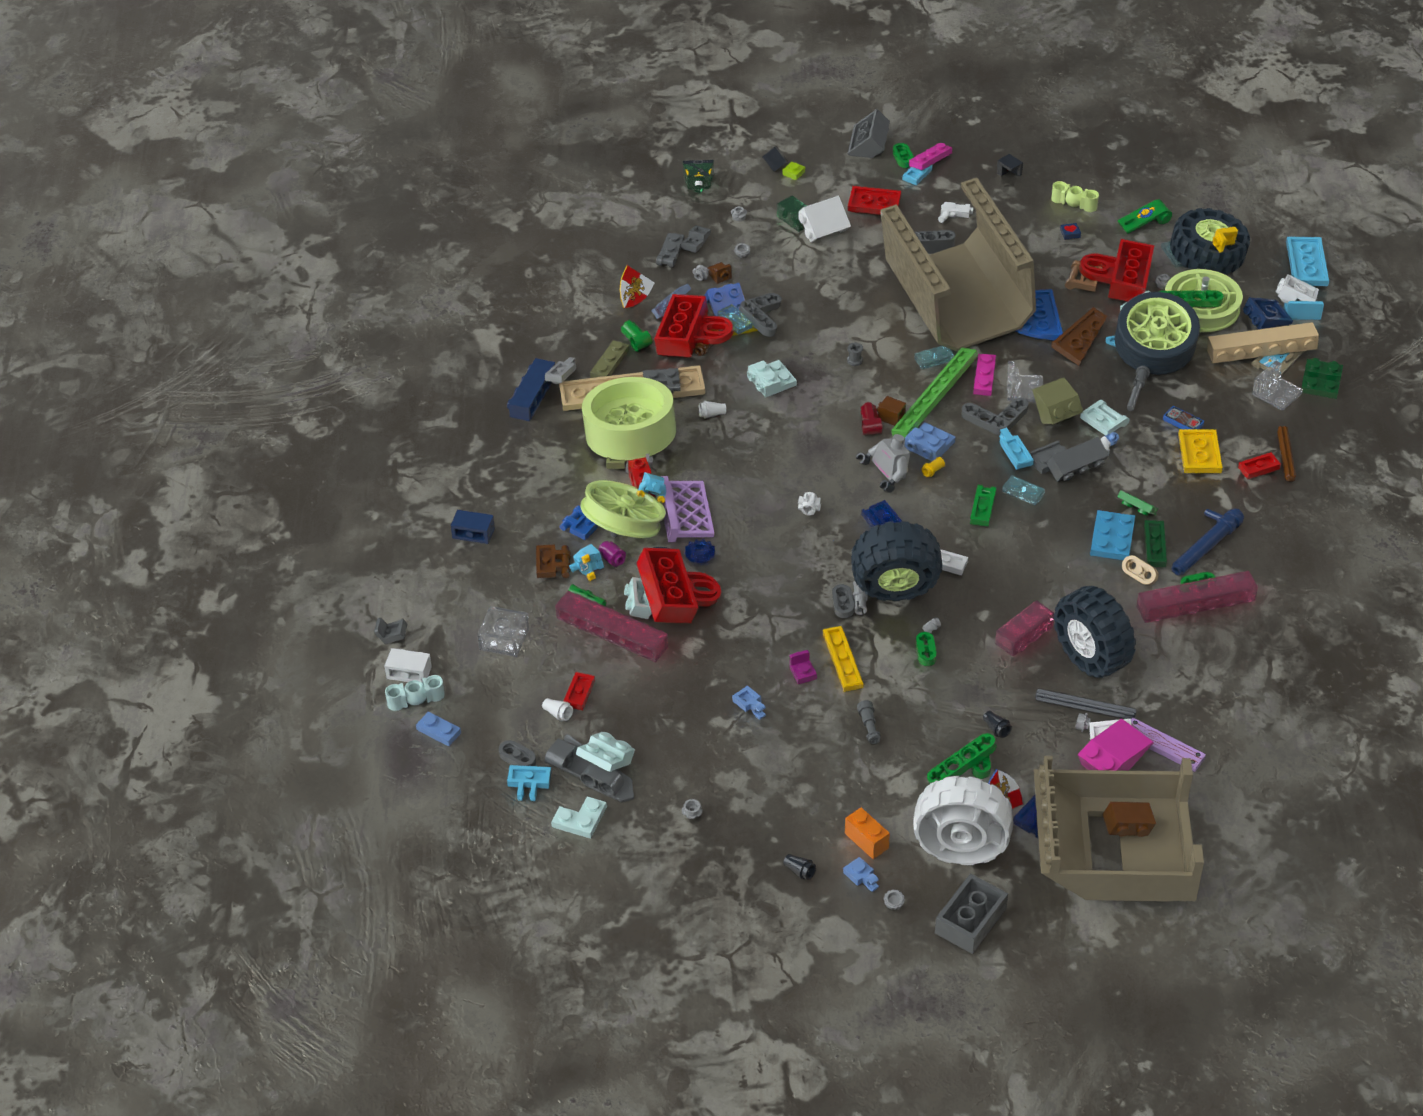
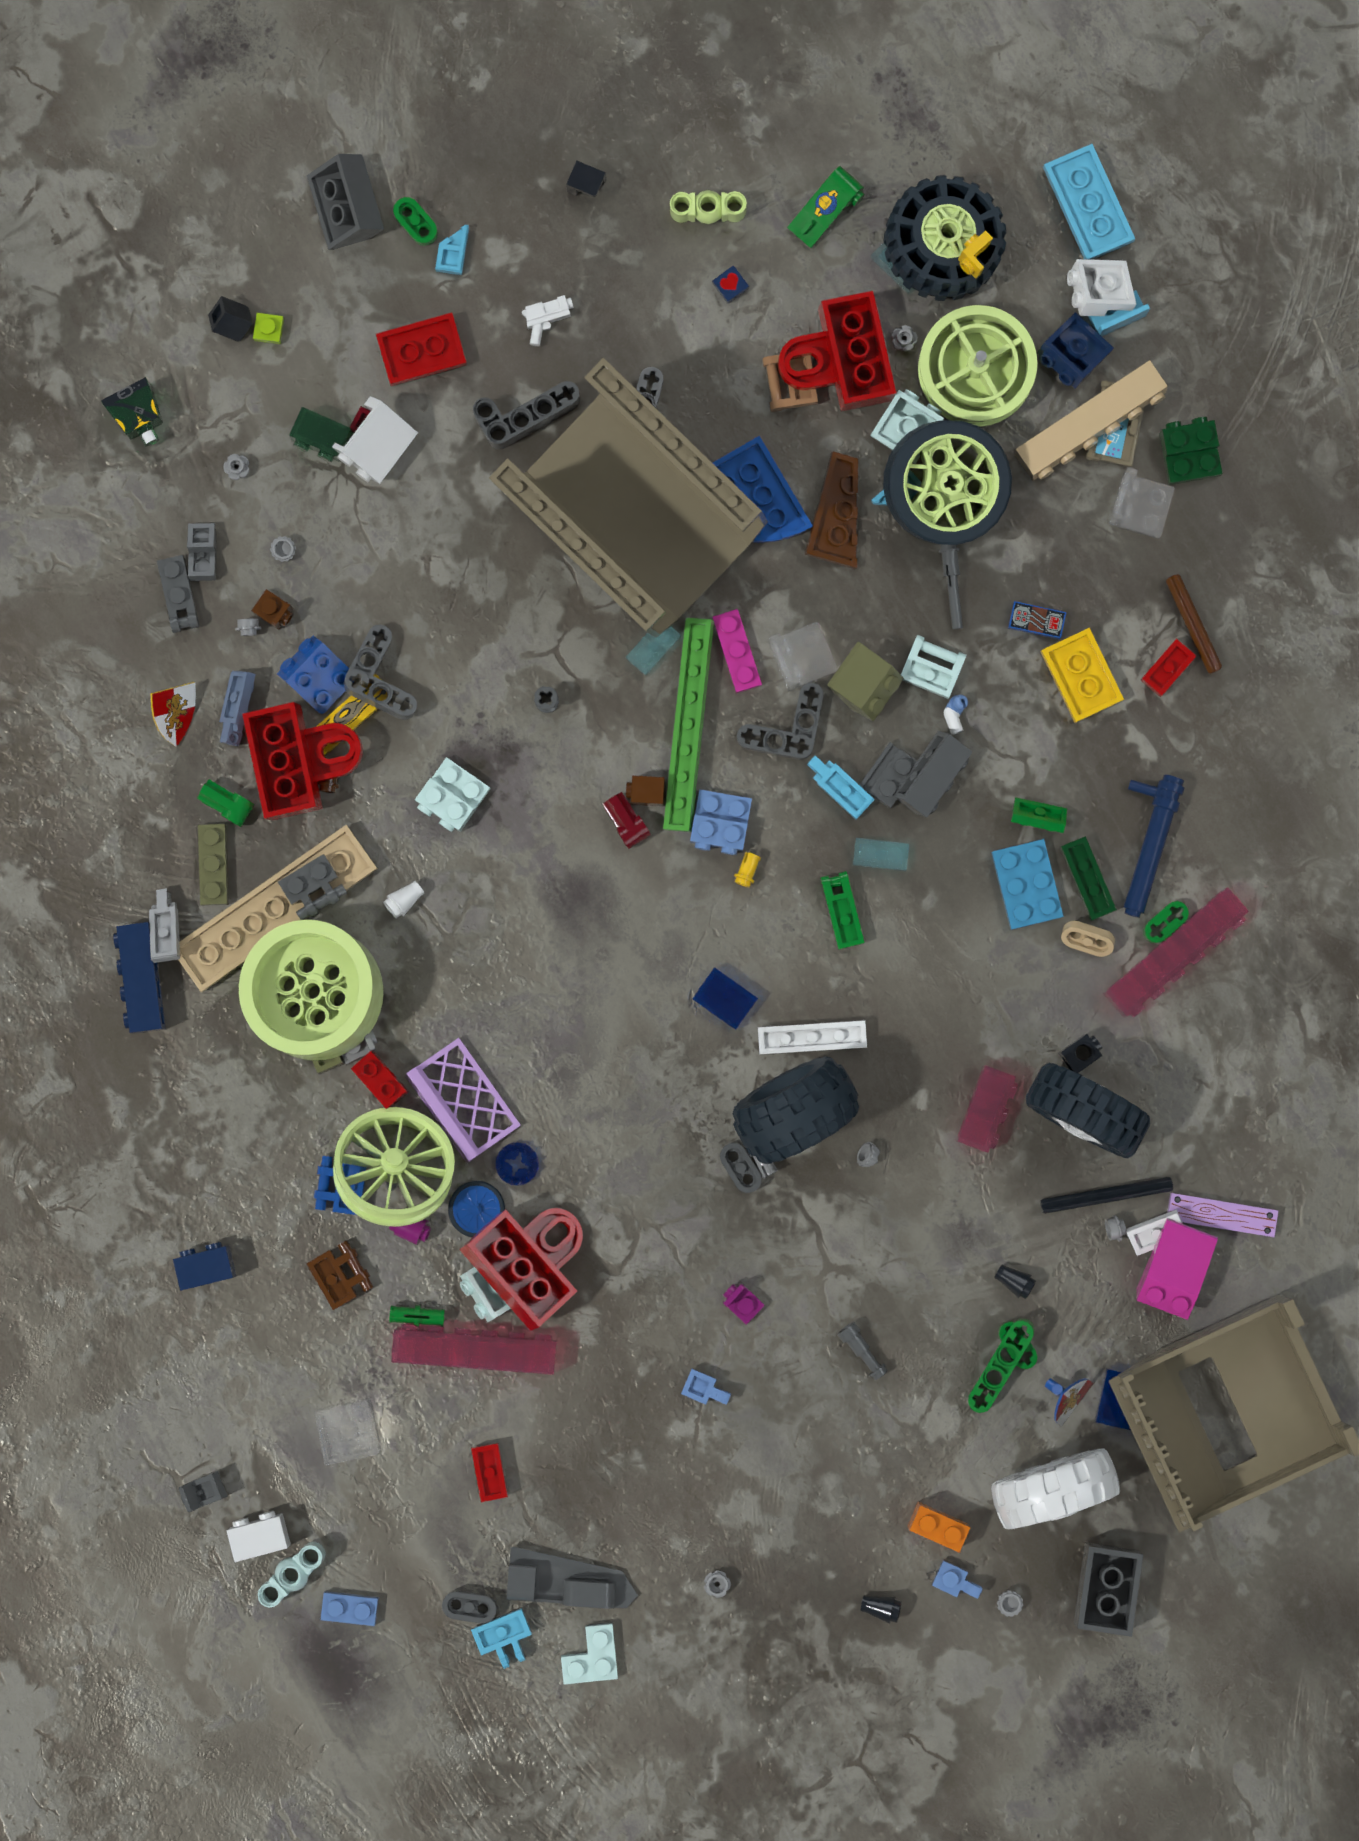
camera: 25 degrees left, 40 degrees up
white cone [542,698,573,721] -> none
medium azure piece [569,544,604,581] -> none
light aqua plate [576,732,635,772] -> none
medium azure piece [636,472,666,503] -> none
clear light blue plate [718,304,752,335] -> none
white gear [798,492,821,515] -> none
yellow tile [823,626,863,692] -> none
light grey torso [856,434,910,493] -> none
dark pink plate [909,143,952,170] -> none
green beam [916,632,937,666] -> none
reddish brown brick [1103,801,1156,837] -> none
green beam [1158,290,1224,307] -> none

